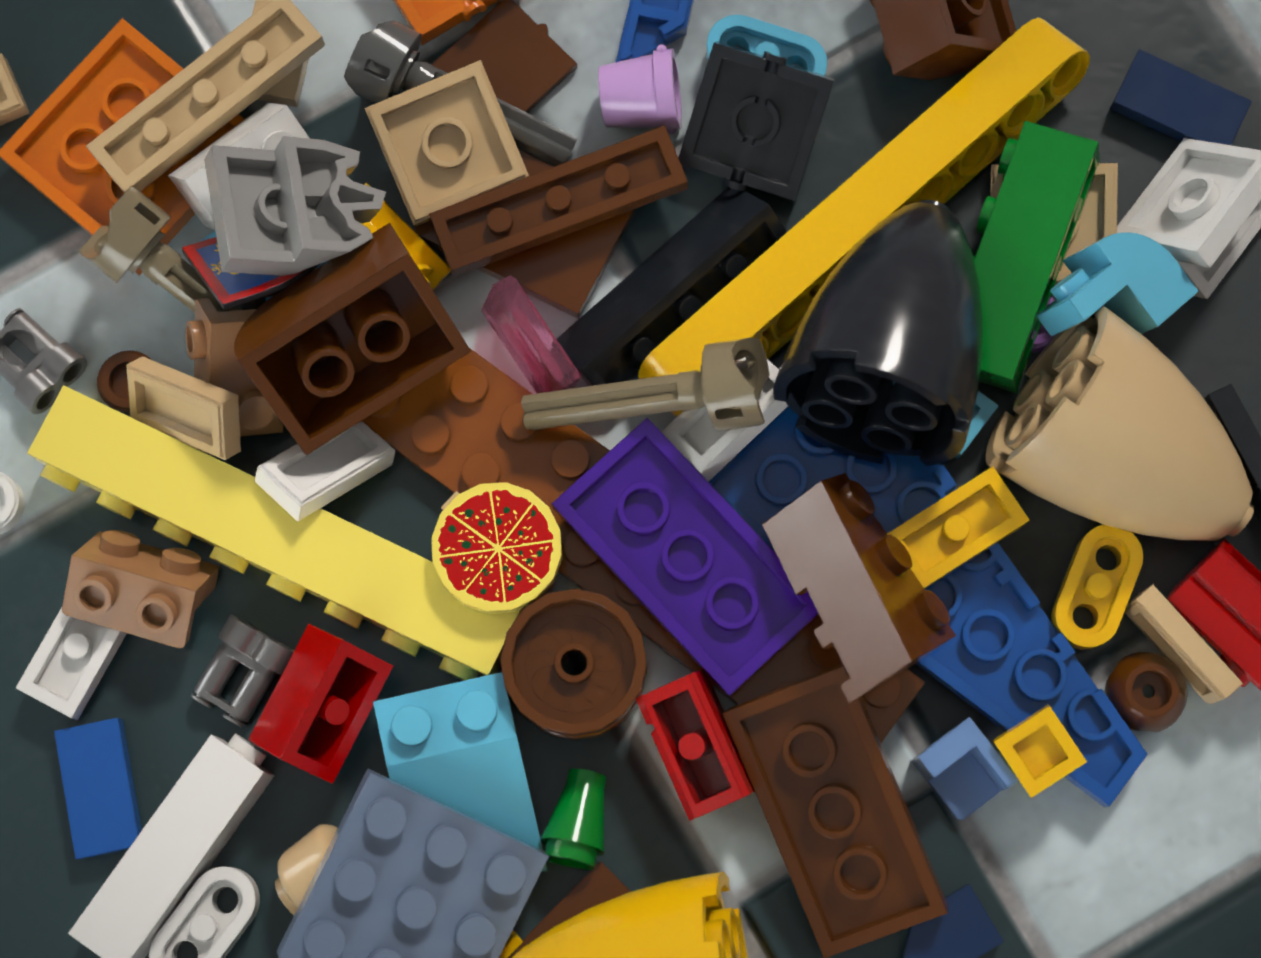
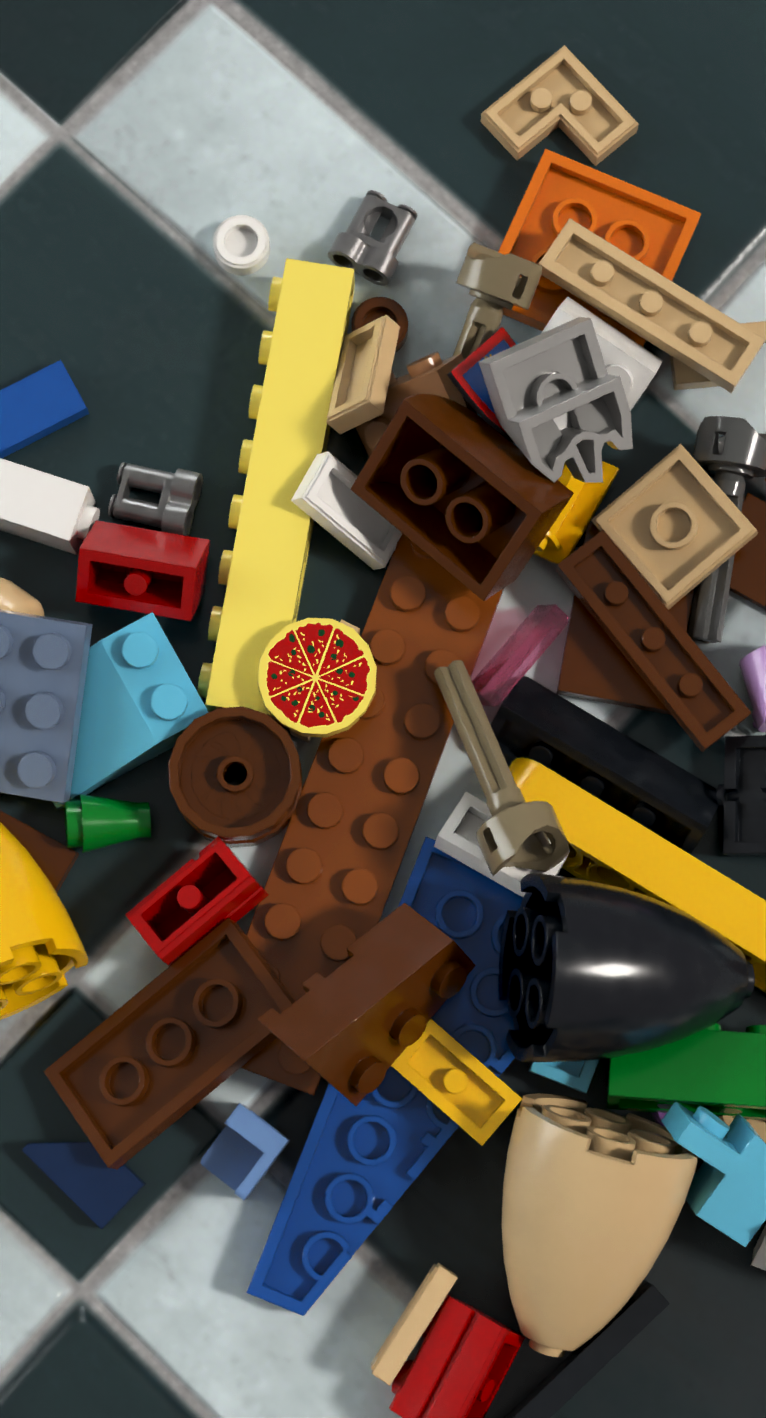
camera: 70 degrees right, 0 degrees up
white plate [16,607,127,720] -> none
medium nougat bracket [62,530,220,648] -> none
dark purple plate [551,418,819,698] -> none
yellow plate [993,705,1087,798] -> none
yellow plate [1051,525,1143,650] -> none
reddish brown plate [1105,652,1188,732] -> none

